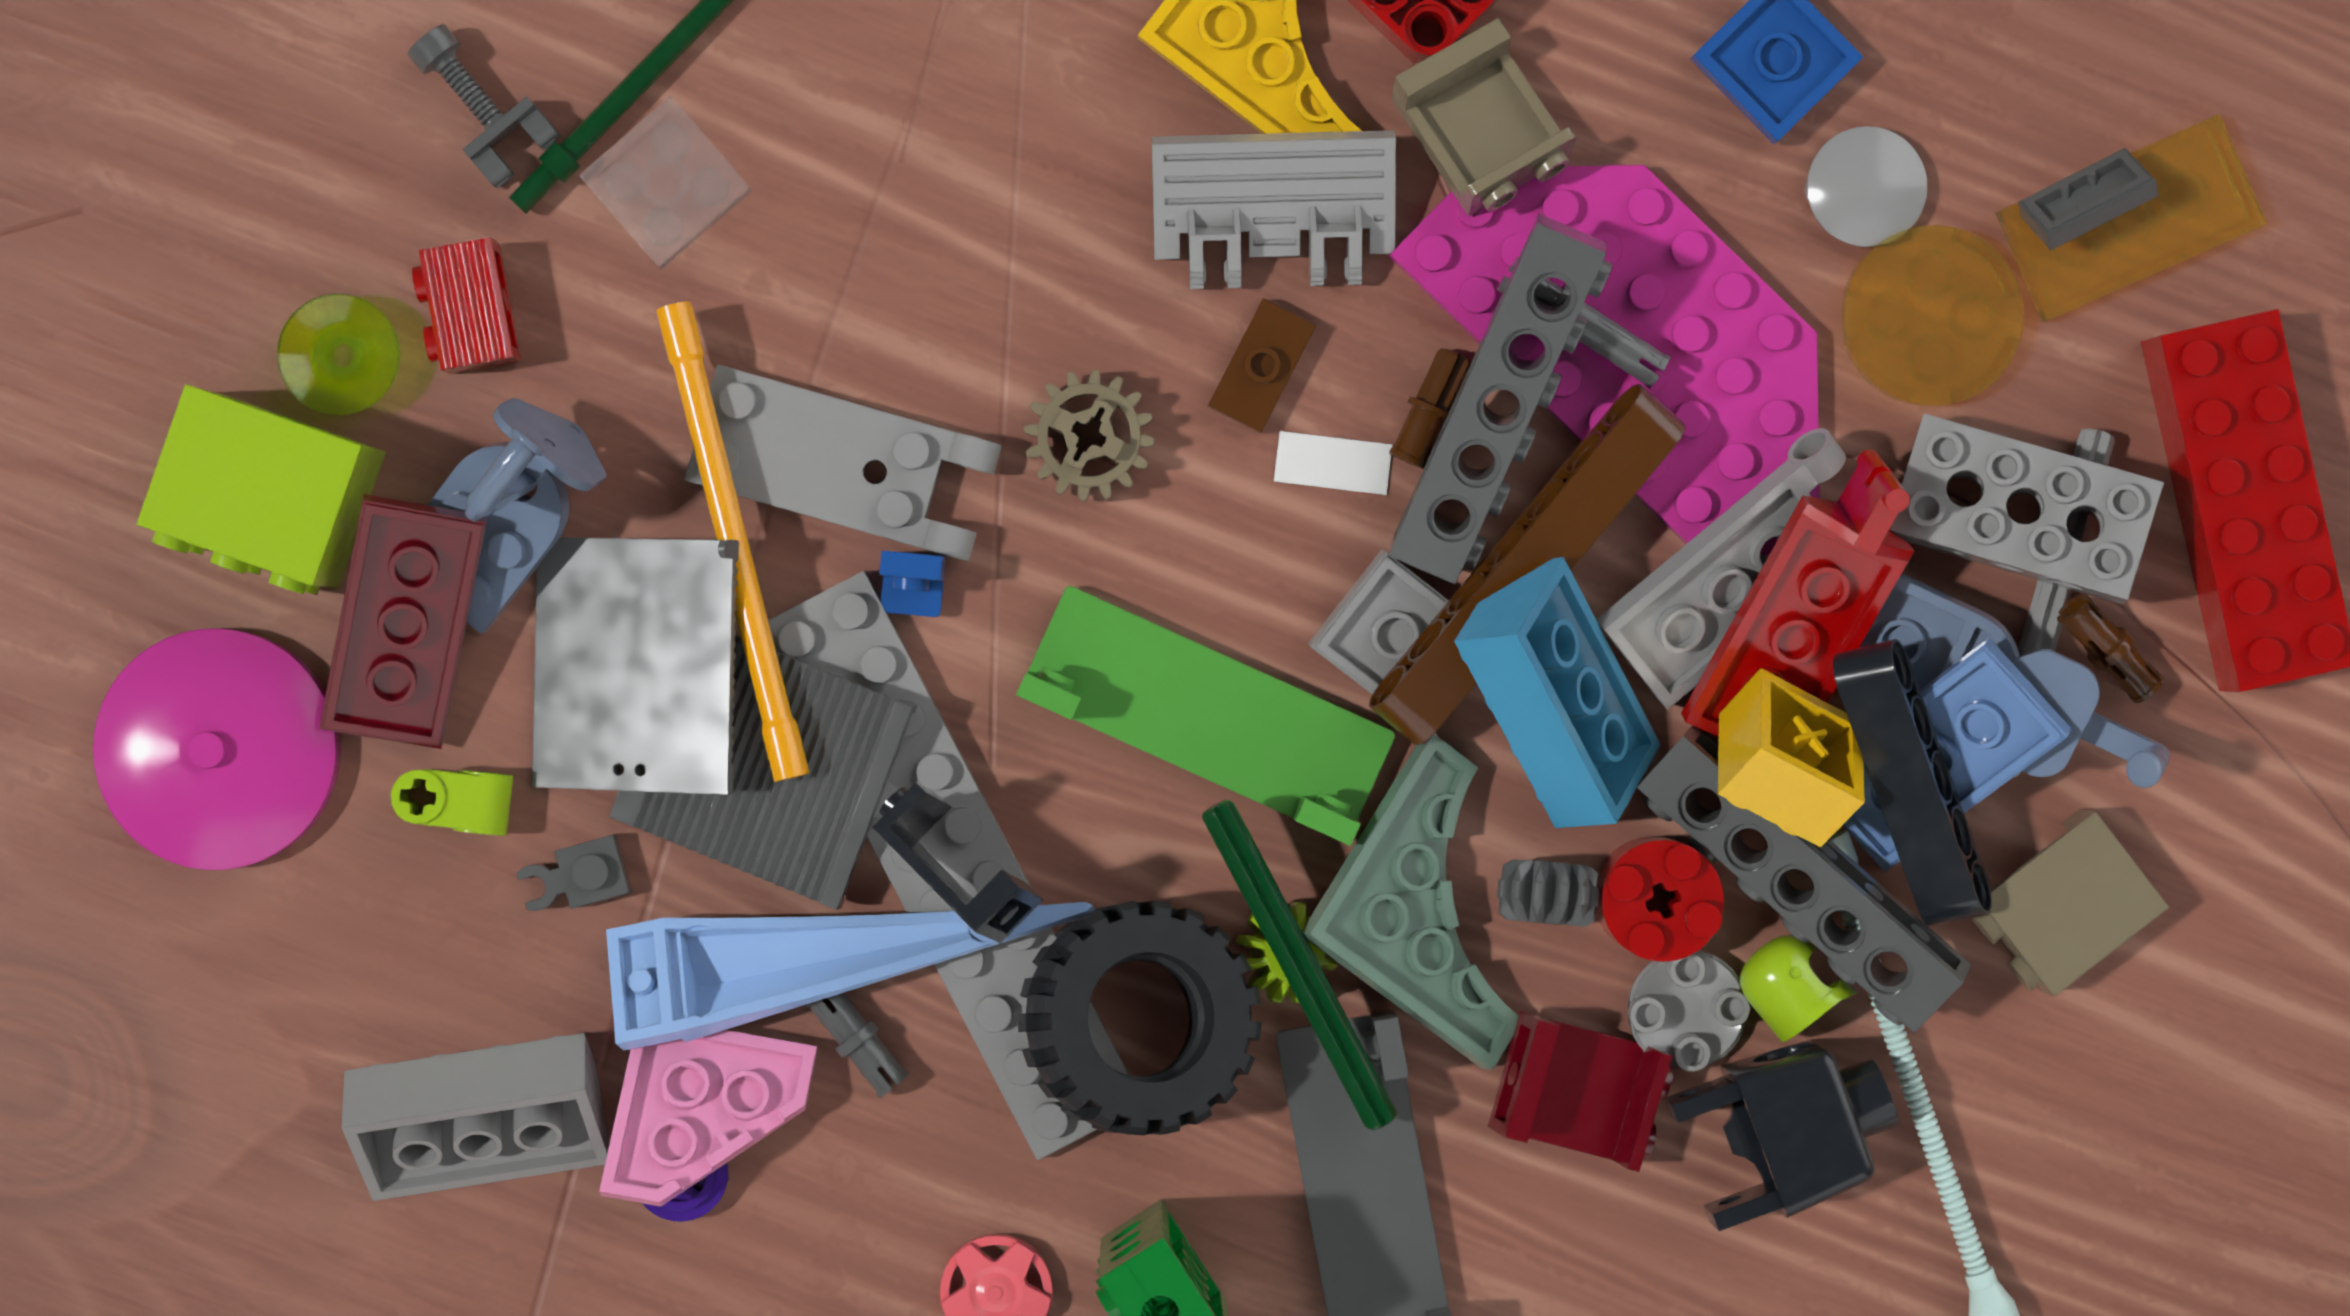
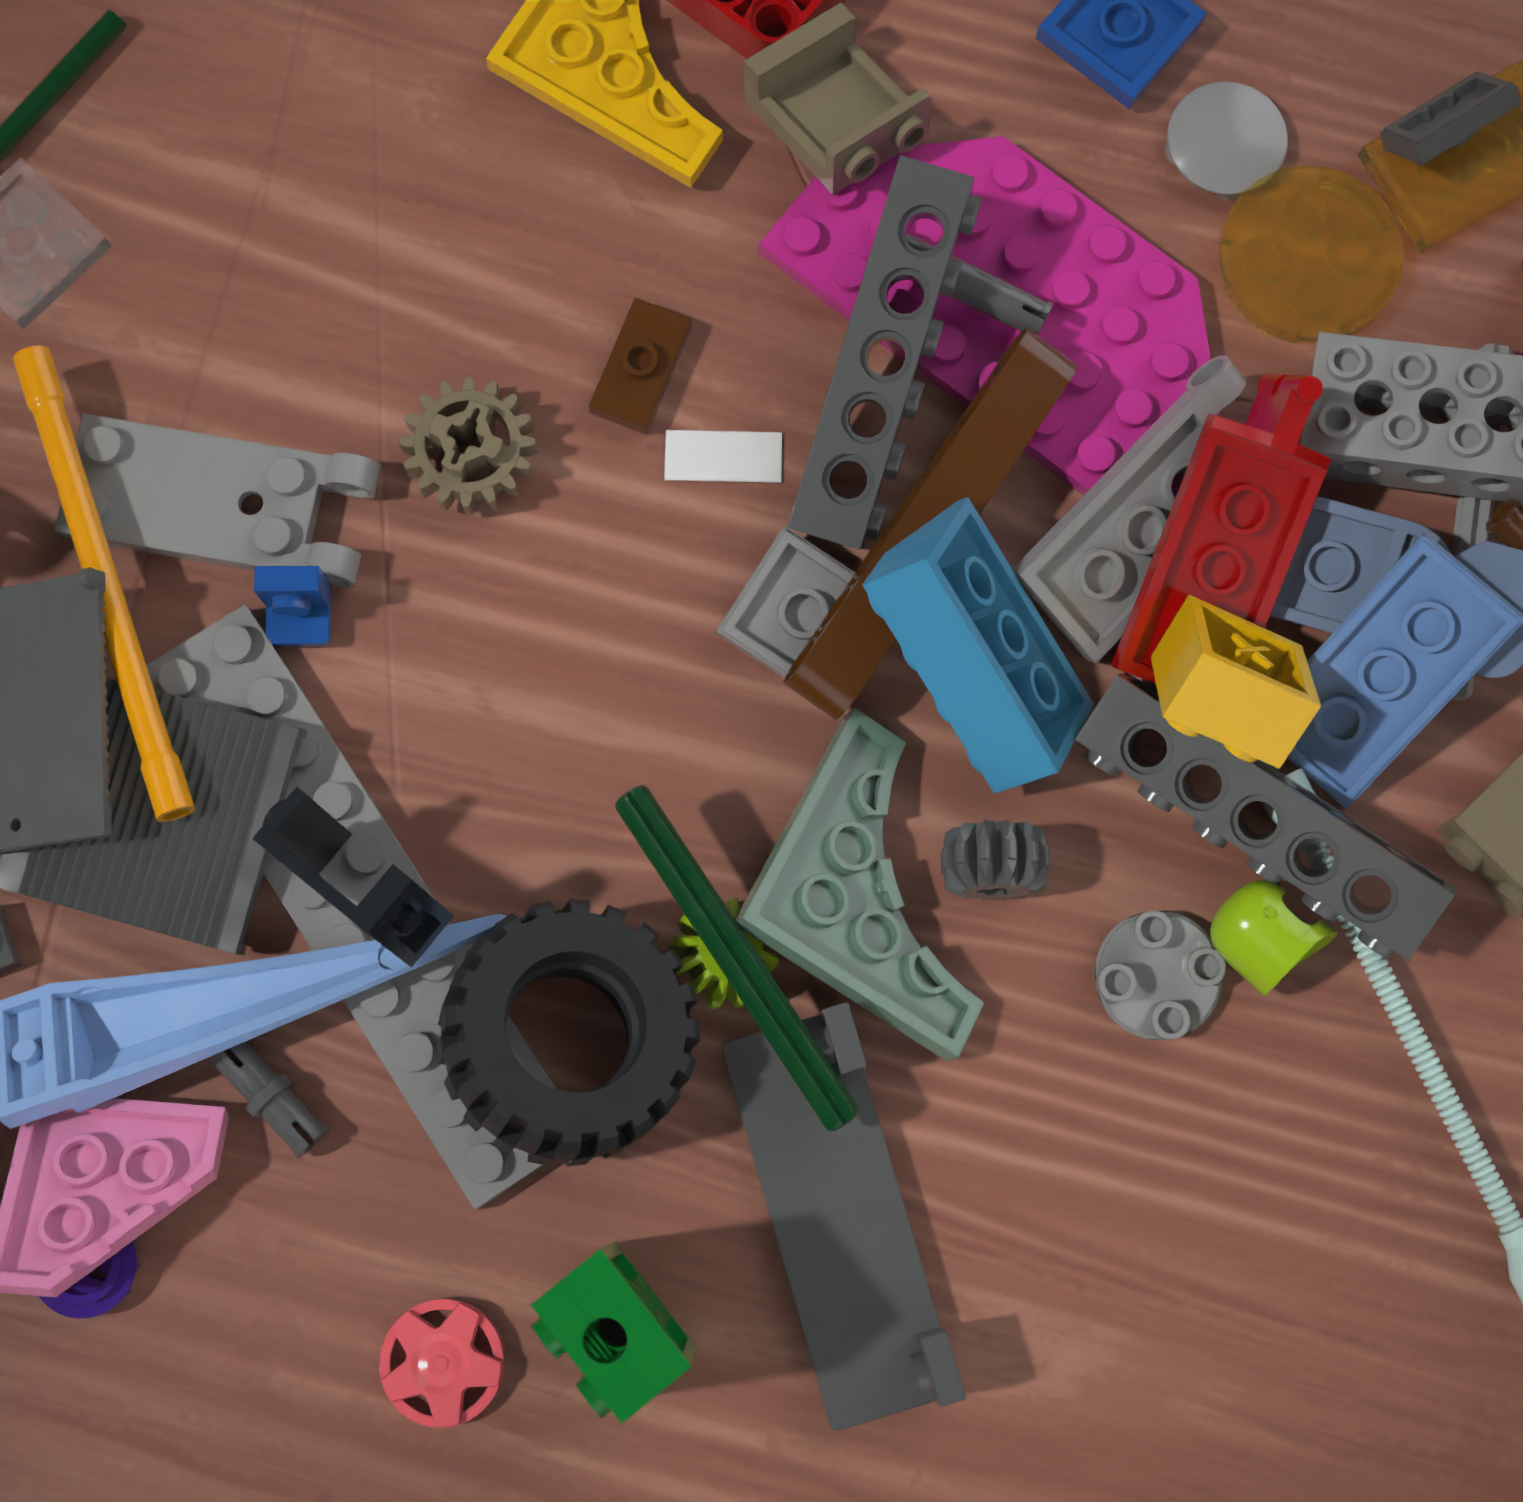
camera: 10 degrees left, 10 degrees down
bright green bracket [1016,586,1395,846] -> none
light grey hinge [1151,130,1396,289] -> none
reddish brown axle [1389,348,1470,469] -> none
dark red panel [1487,1010,1673,1172] -> none
red brick [1596,836,1724,962] -> none
black piece [1664,1041,1899,1231] -> none
black beam [1833,639,1992,927] -> none

